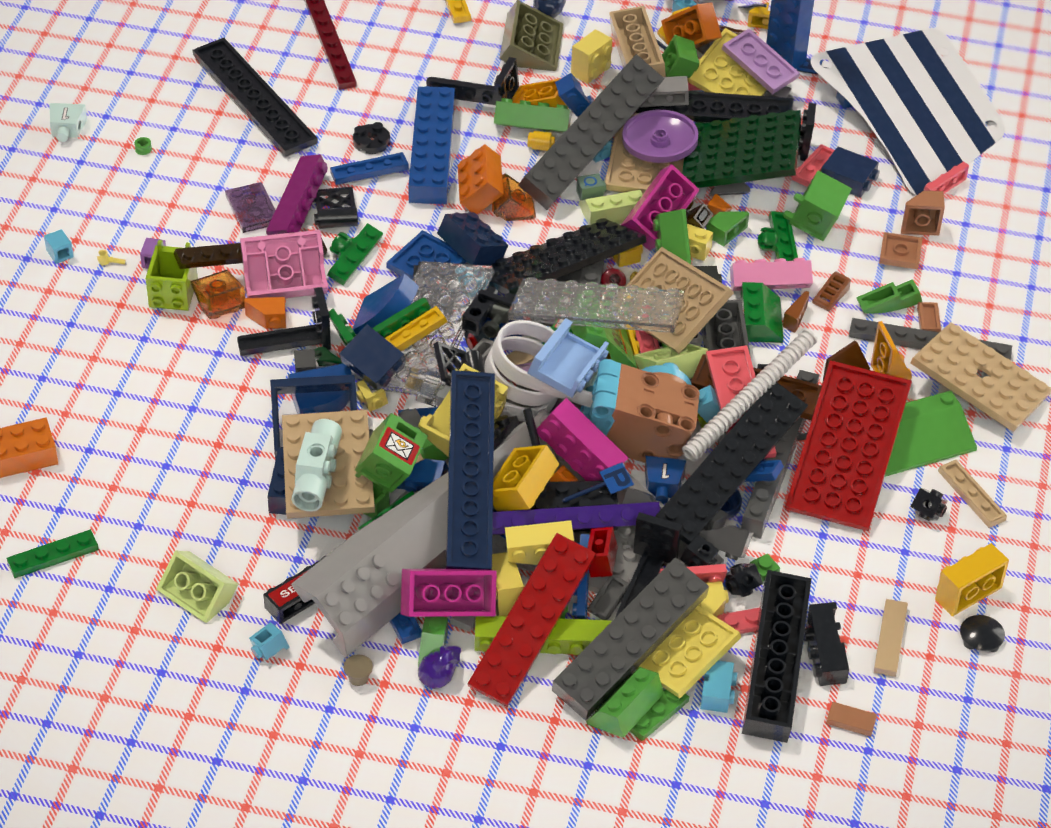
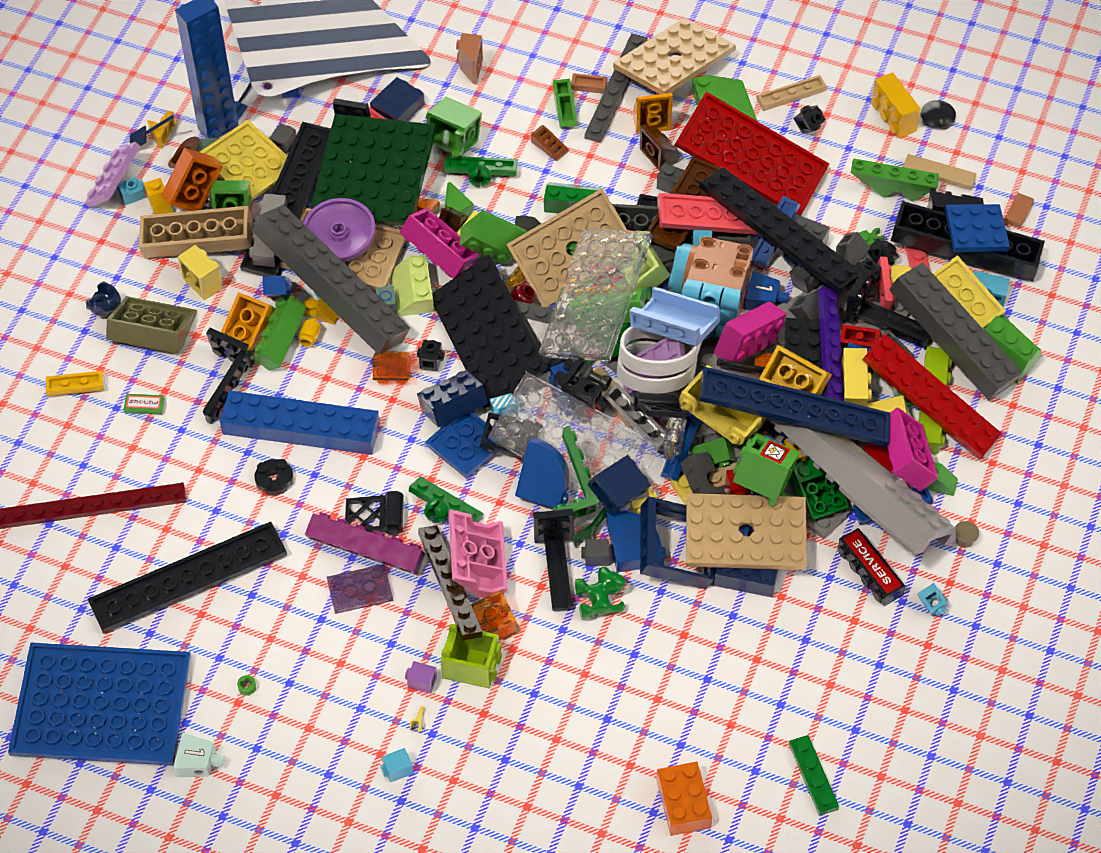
camera: 80 degrees left, 10 degrees up
yellowish green slope [156,550,239,623] -> none
orange slope [244,297,286,329] -> none
light aqua brick [291,419,342,511] -> none
blue plate [330,152,409,185] -> none
yellow plate [385,306,448,351] -> none
dark purple hair [417,646,461,689] -> none
orange brick [458,144,504,214] -> none
piece [562,462,634,503] -> none
white piece [682,329,818,461] -> none
lavender plate [722,28,800,95] -> none
bright pink brick [730,258,813,291] -> none
dark orange slope [783,291,810,333] -> none
nougat plate [879,232,923,270] -> none
coral plate [924,161,969,194] -> none
none -> blue plate [8,642,191,766]
none -> tile [123,393,165,415]
none -> black brick [417,340,445,371]
none -> green animal [574,567,625,620]
none -> bright green slope [850,158,939,202]
none -> blue plate [945,204,1010,252]

